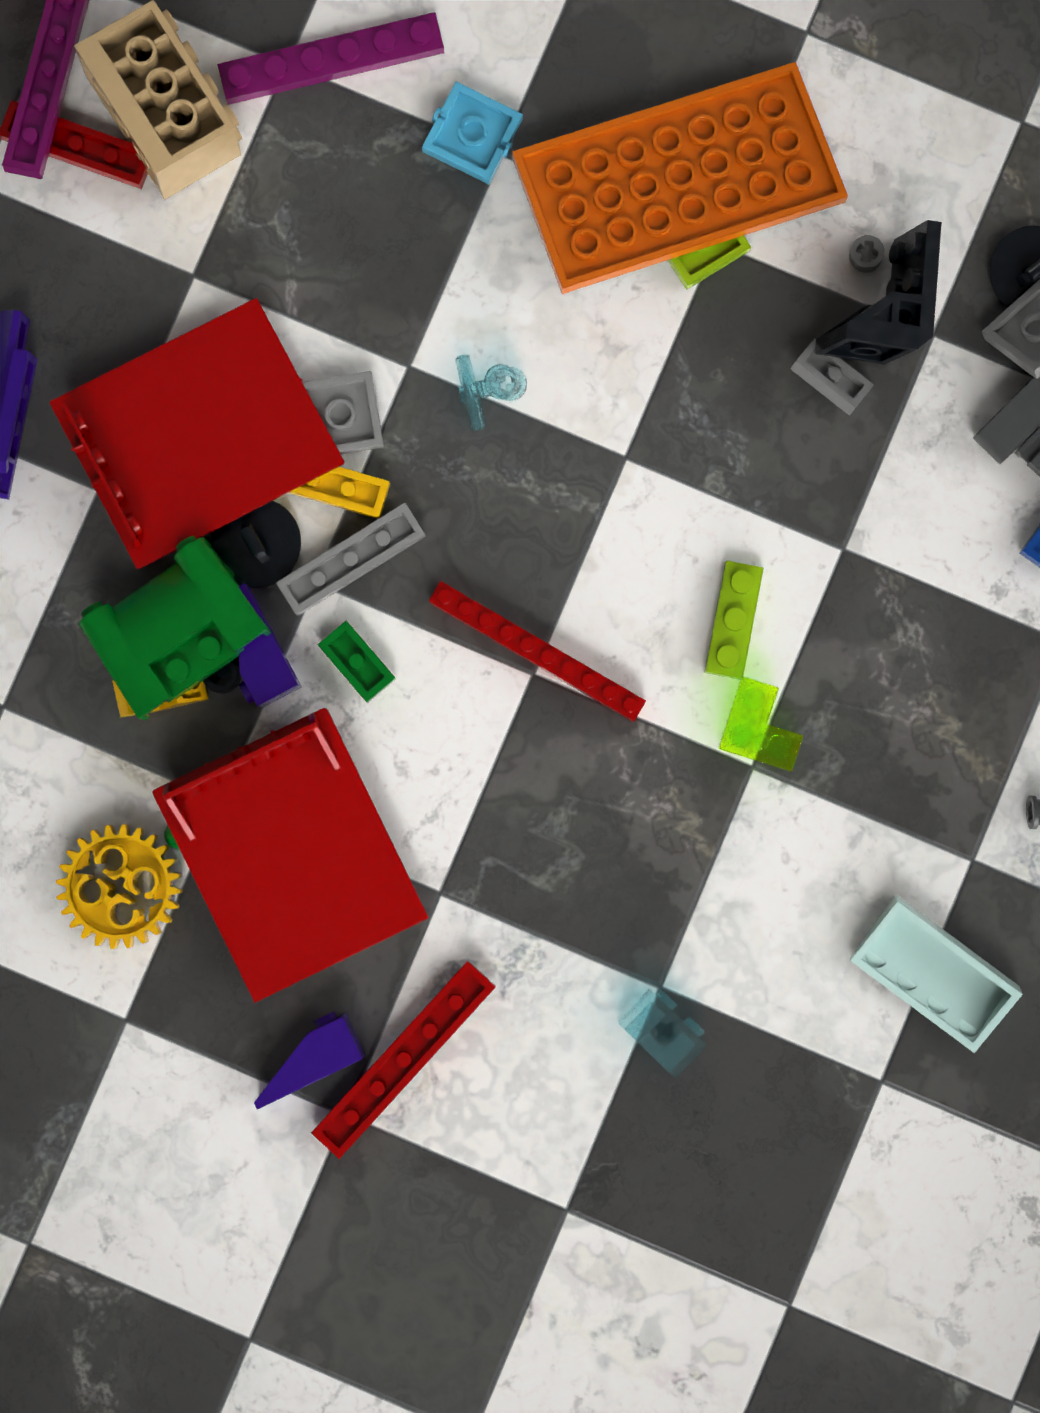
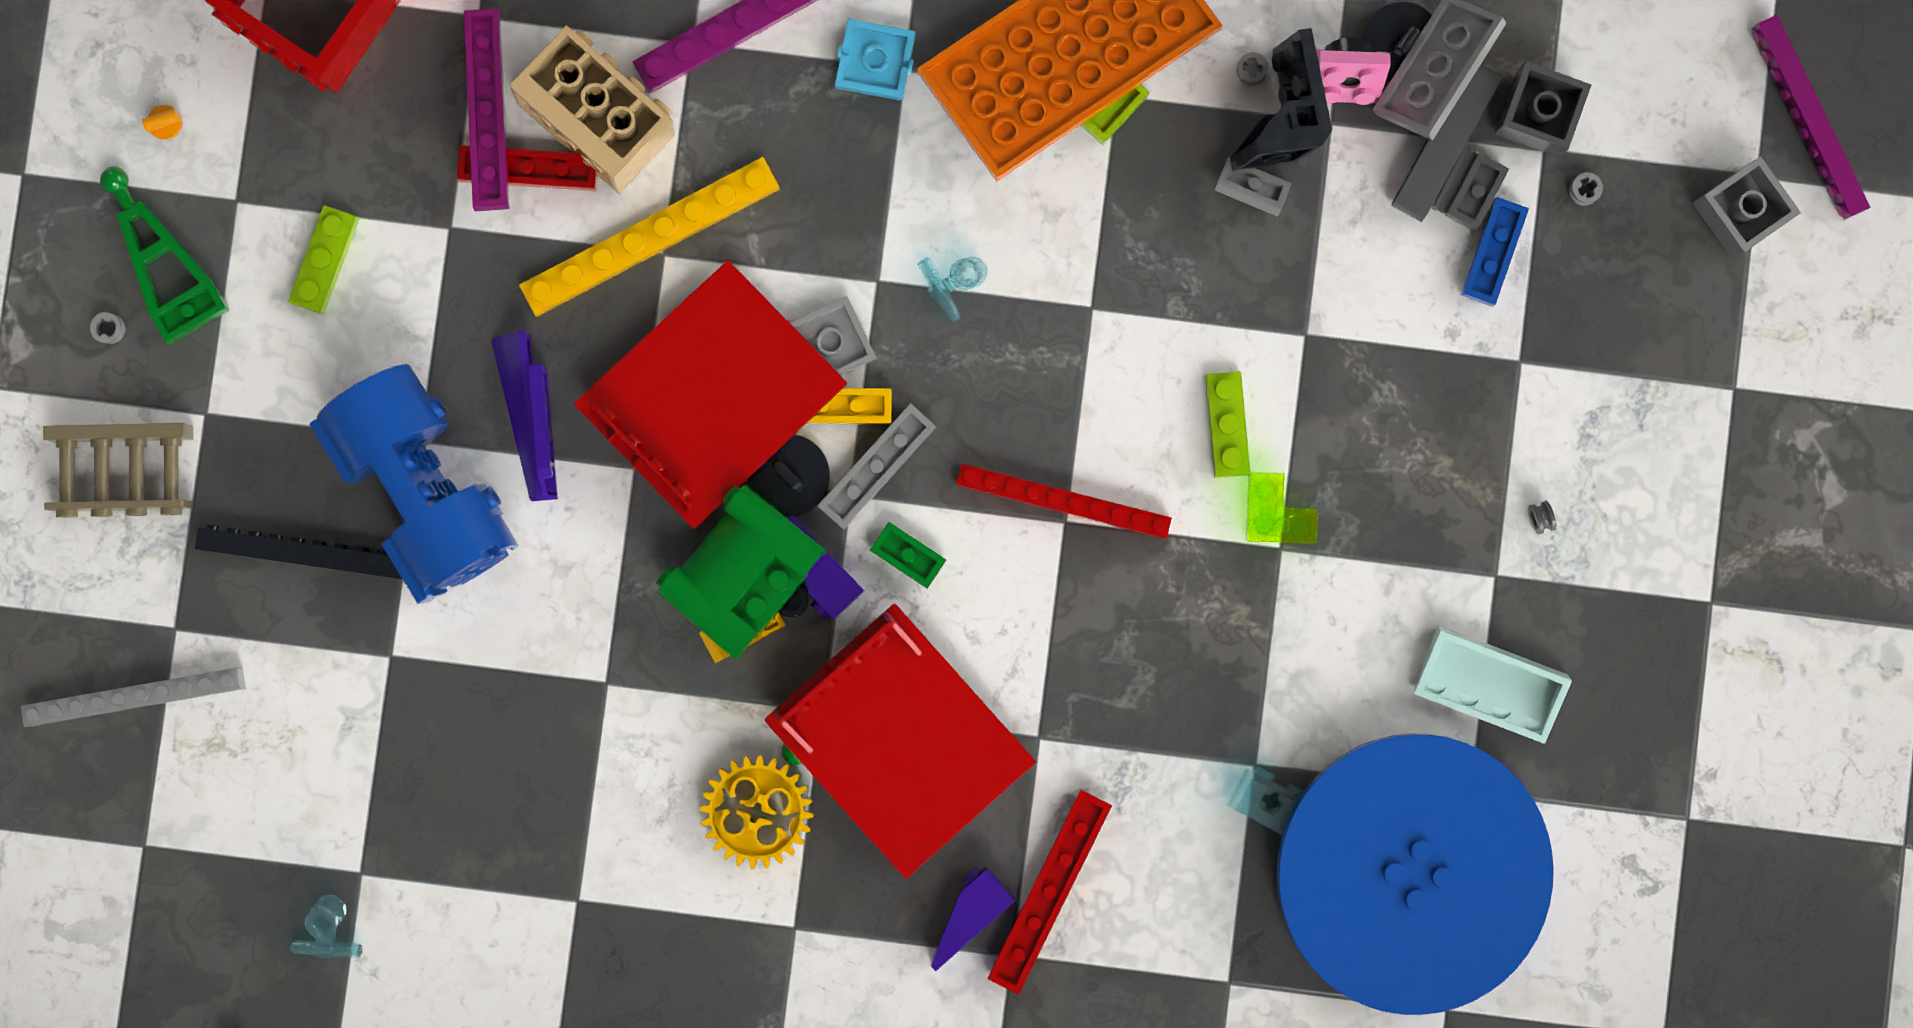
camera: 20 degrees left, 0 degrees up
none -> yellow plate [519,157,780,317]
none -> blue plate [1277,733,1554,1015]
none -> bright pink piece [1316,37,1391,105]

